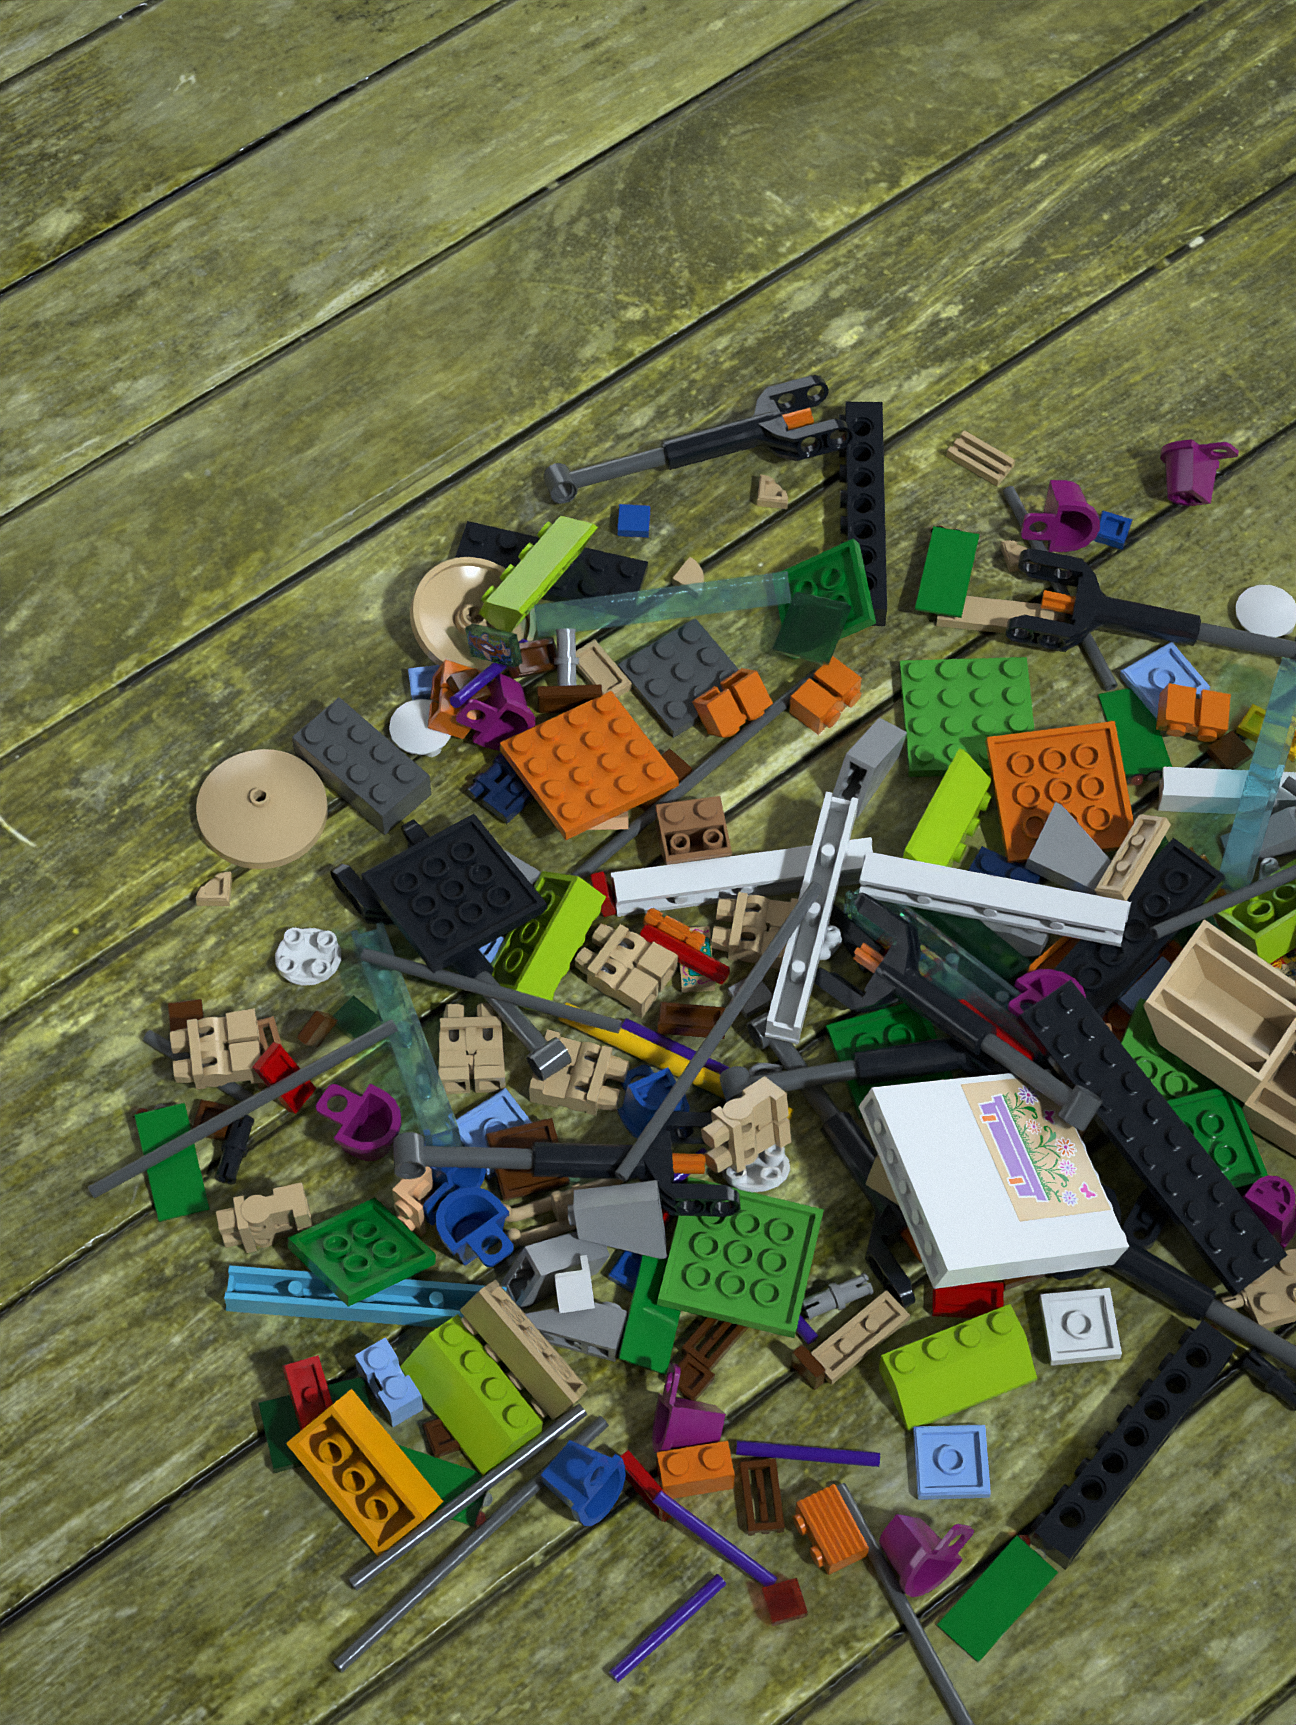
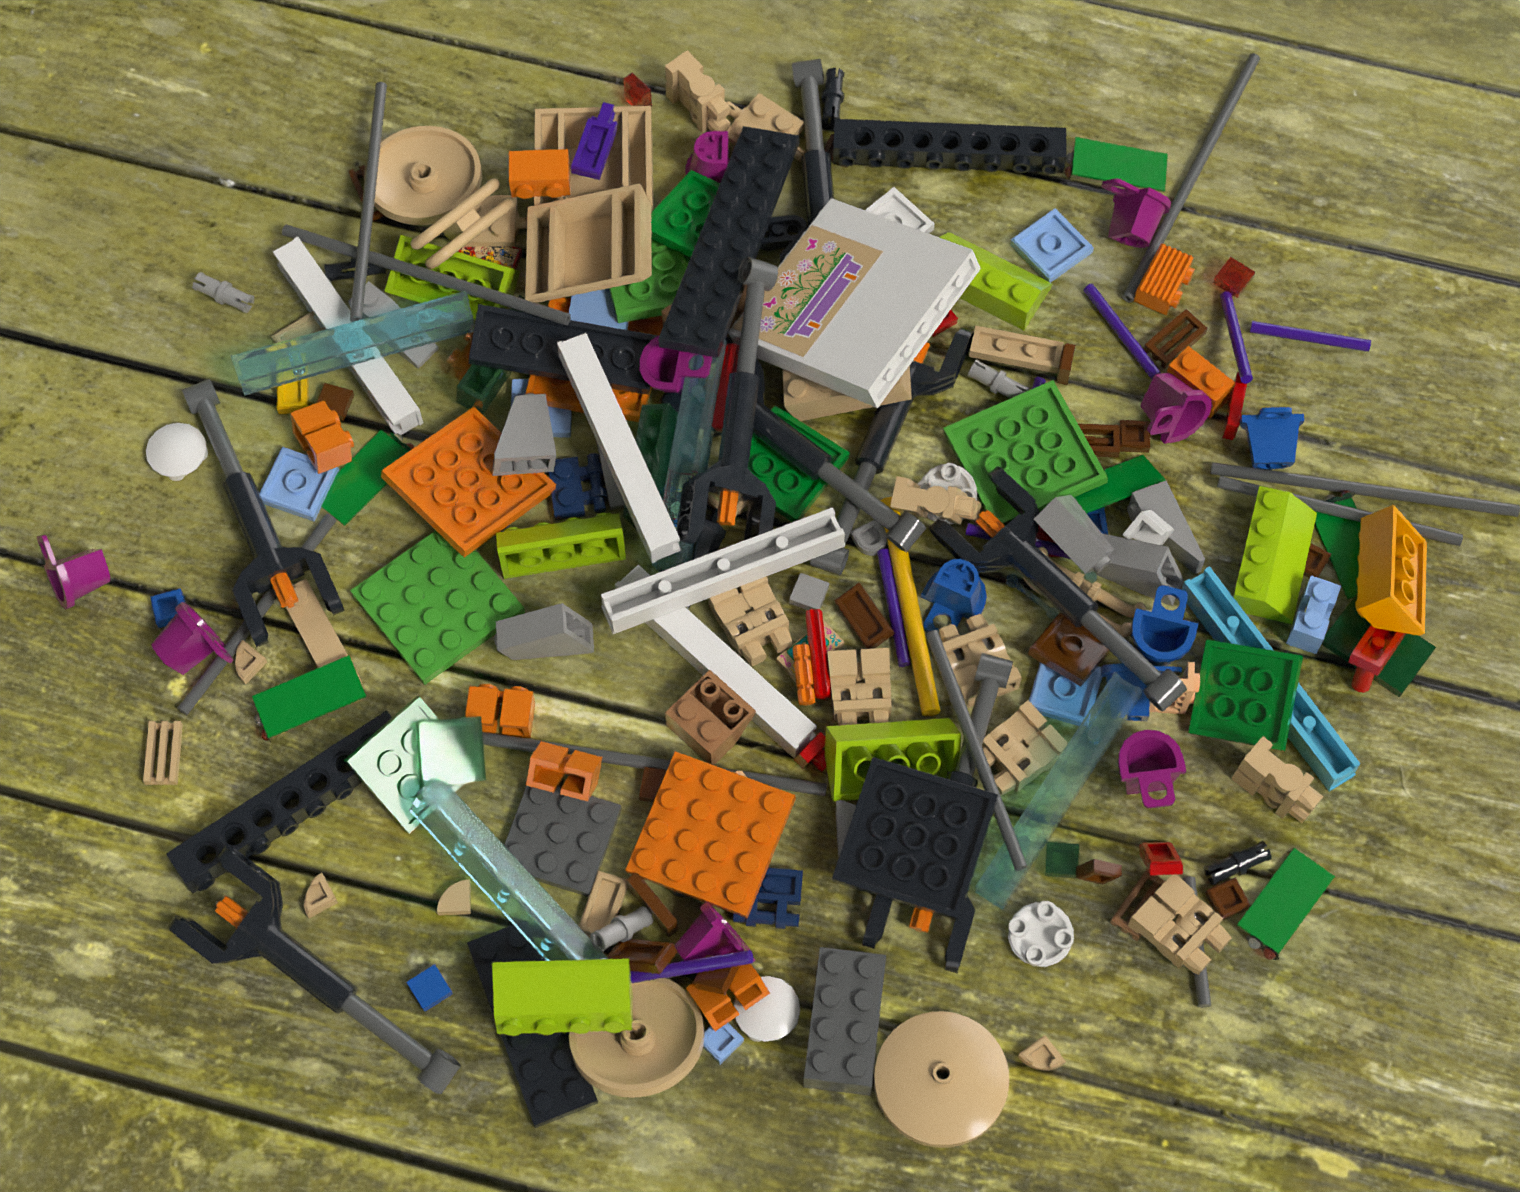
camera: 125 degrees left, 5 degrees up
dark grey piece [88,1019,399,1198] -> none
reddish brown tile [168,999,204,1032] -> none
tan slope [460,1280,588,1420] -> none
clear green tile [465,623,523,668] -> none
dark grey piece [615,881,823,1181] -> none
tan tile [1095,814,1171,901] -> none

